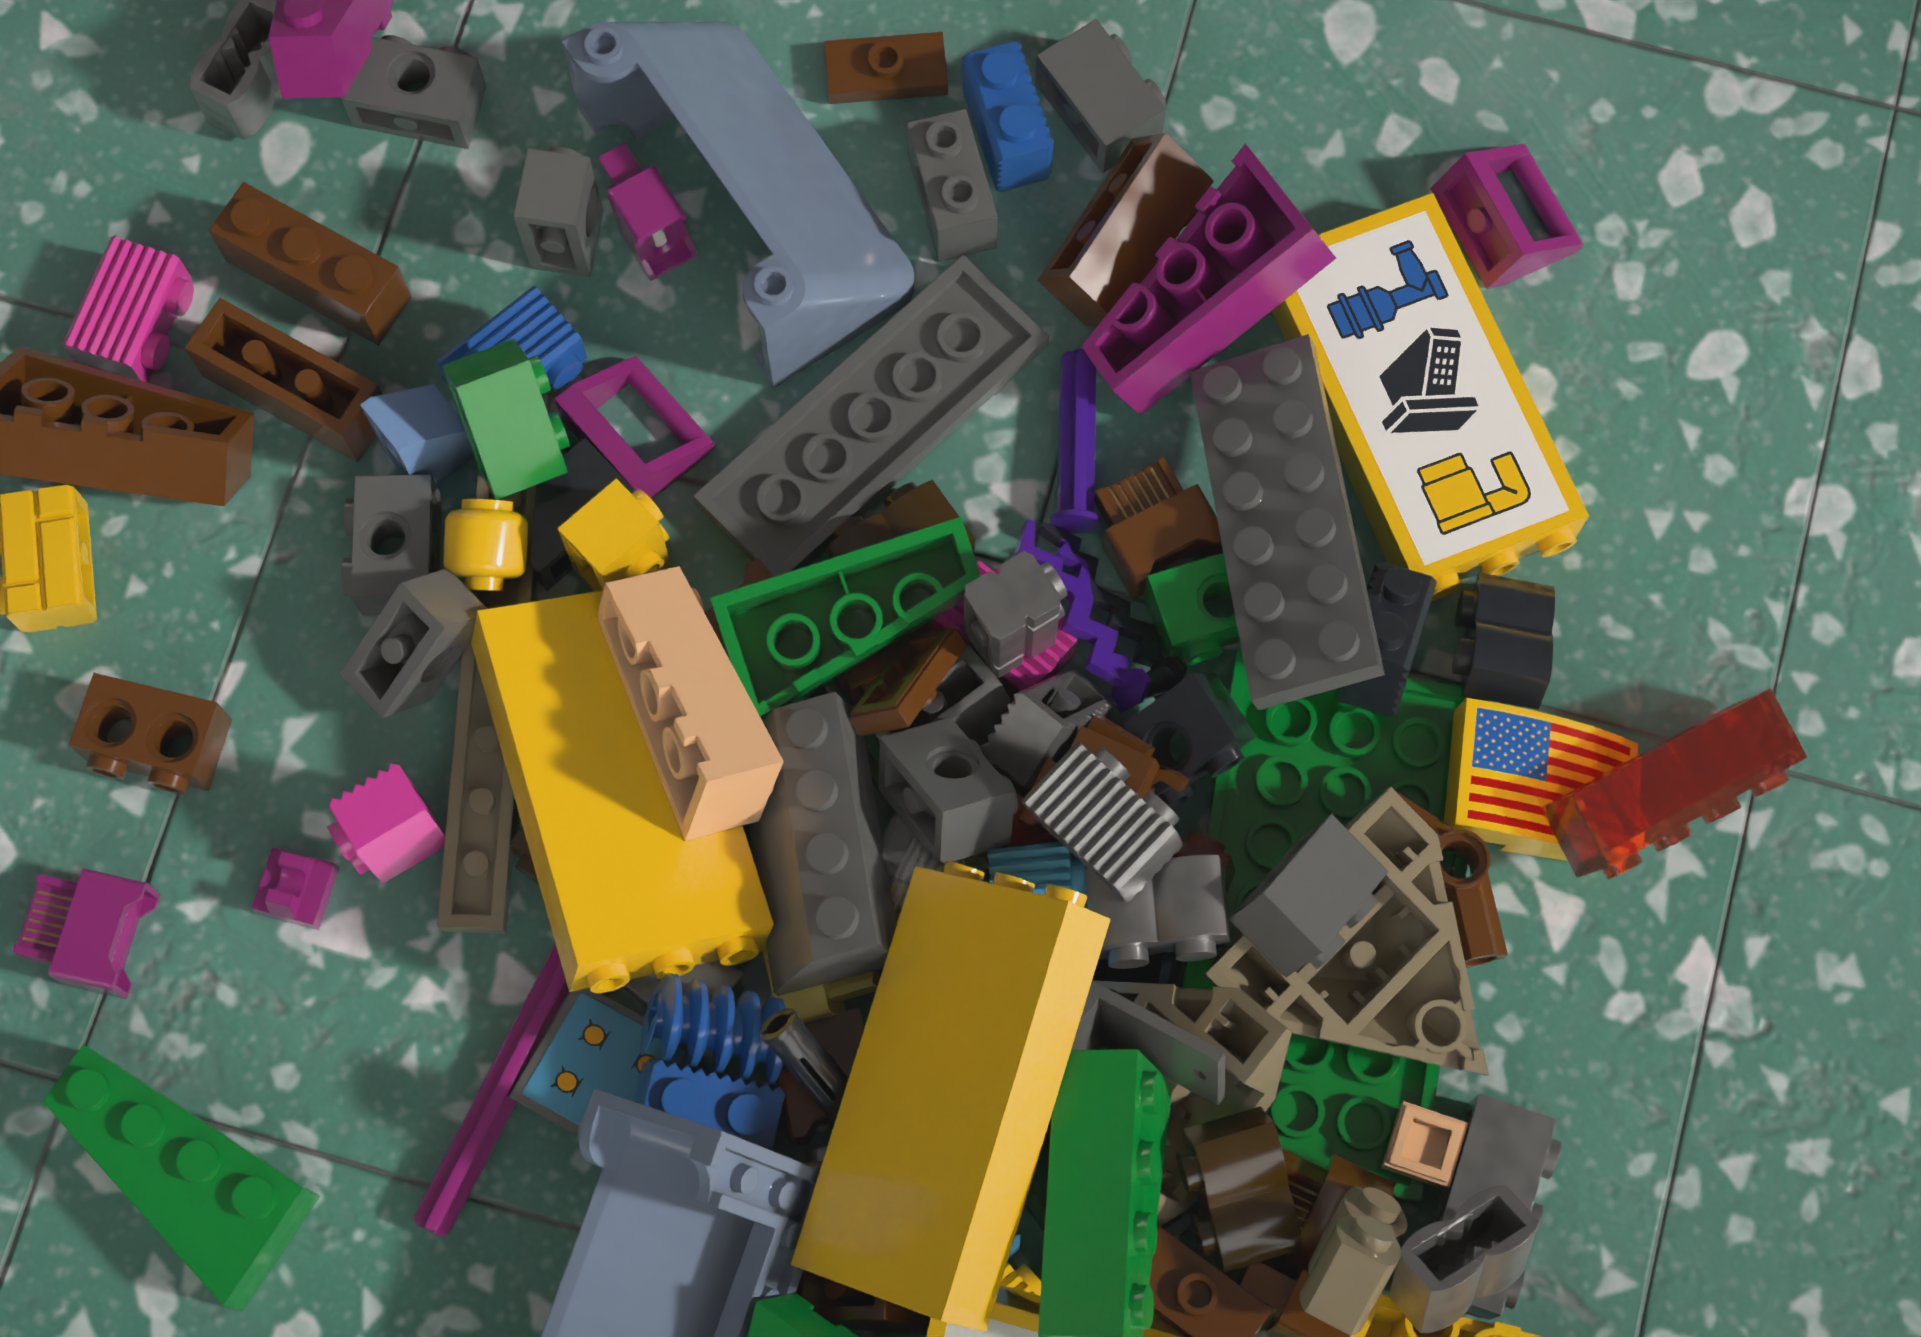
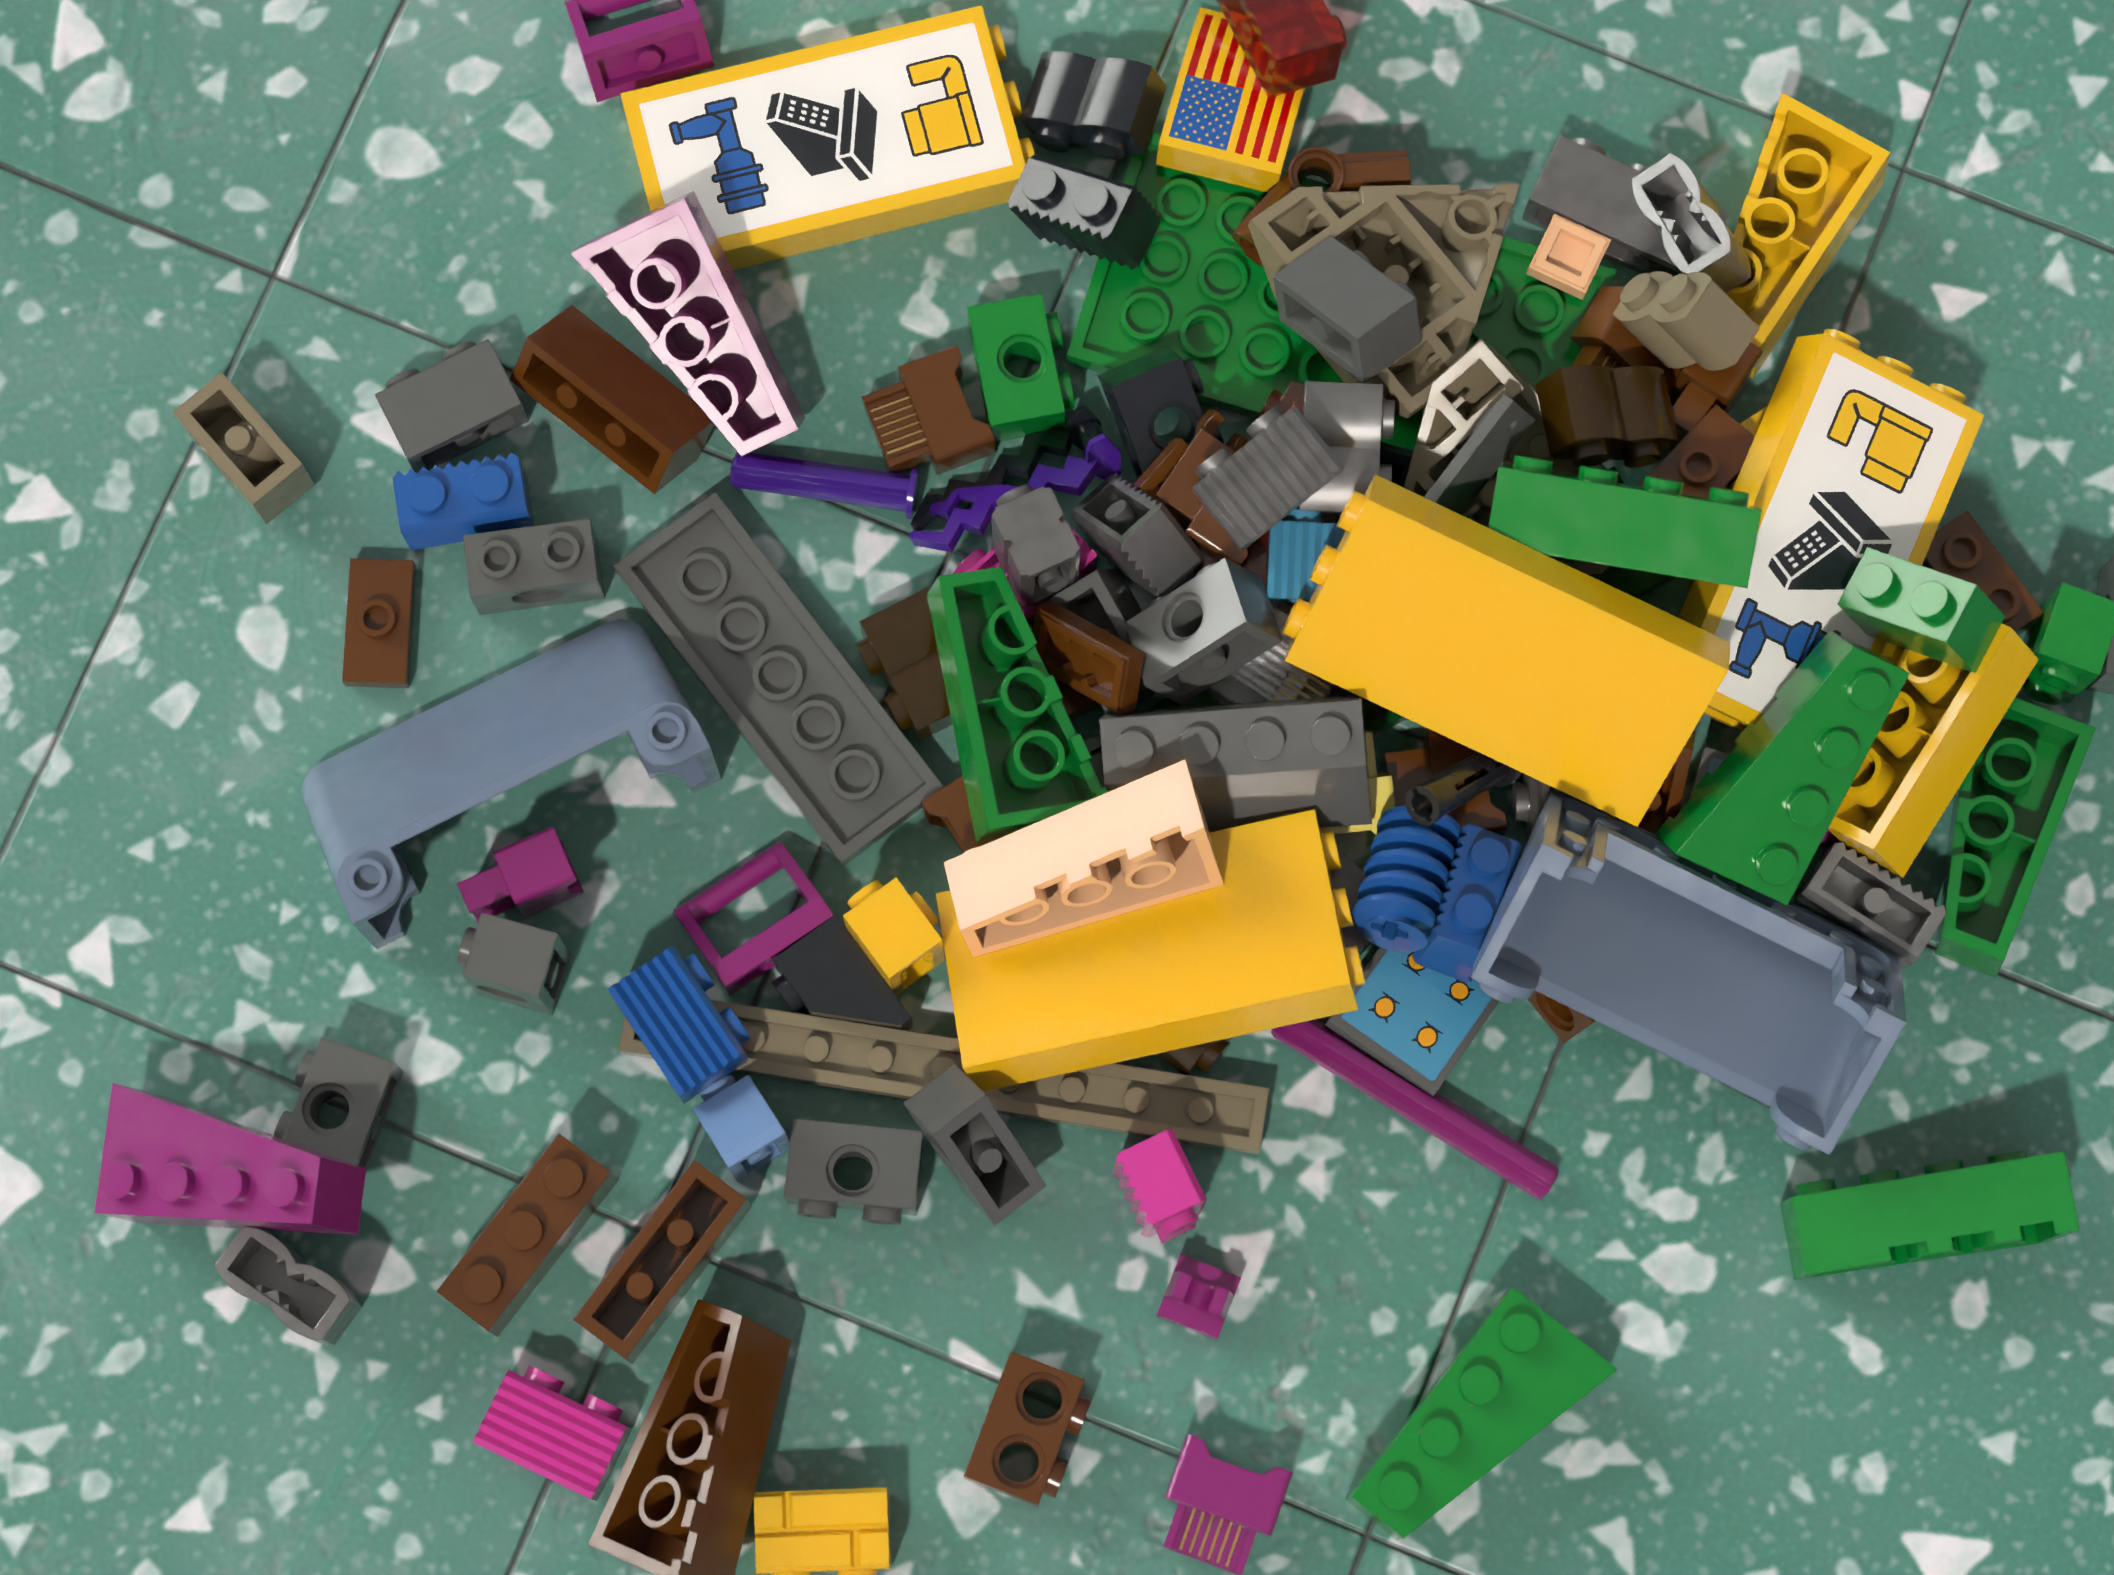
camera: 85 degrees left, 5 degrees up
brick [442,339,570,500] -> none
yellow head [443,499,528,592] -> none
dark grey plate [1190,334,1385,710] -> none

